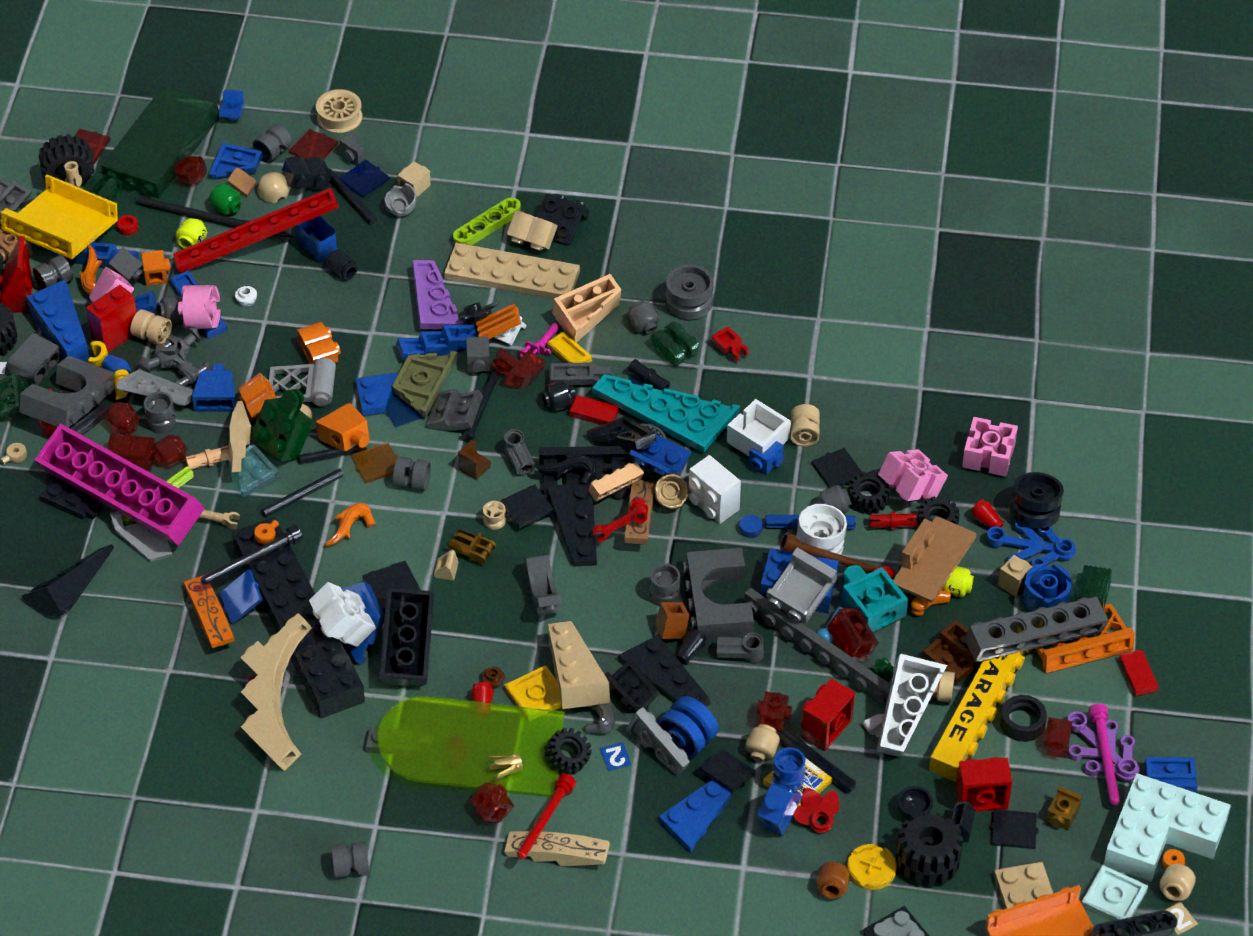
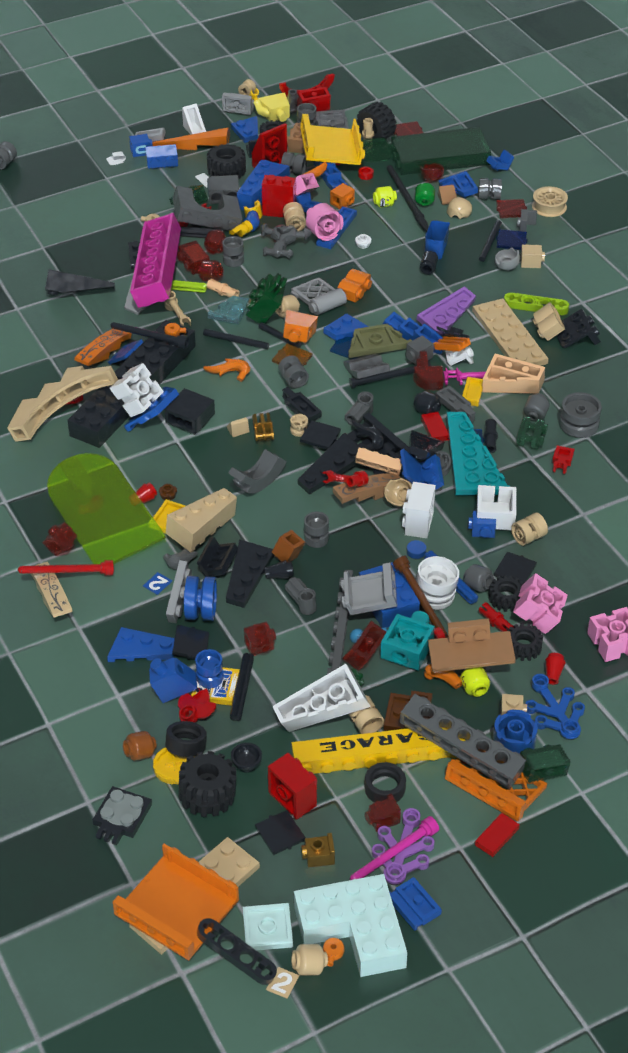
camera: 55 degrees right, 5 degrees down
dark grey brick [109,247,144,283] -> none
light grey wing [116,369,194,405] -> none
red plate [173,188,339,274] -> none
blue torso [192,363,236,412] -> none
tan slope [228,401,251,472] -> none
orange brick [238,373,277,422] -> none
black brick [282,156,332,189] -> none
black brick [379,587,434,688] -> none
reddish brown panel [458,439,491,480] -> none
pearl gold piece [489,753,526,781] -> none
black tyre [544,728,592,775] -> none
dark grey arch [682,548,754,639] -> none
tan head [745,724,780,762] -> none
red brick [801,678,855,751] -> none
black piece [951,801,976,843] -> none
black wheel [1010,472,1064,528] -> none
none -> black tyre [165,721,207,757]
none -> black hinge [282,387,322,423]

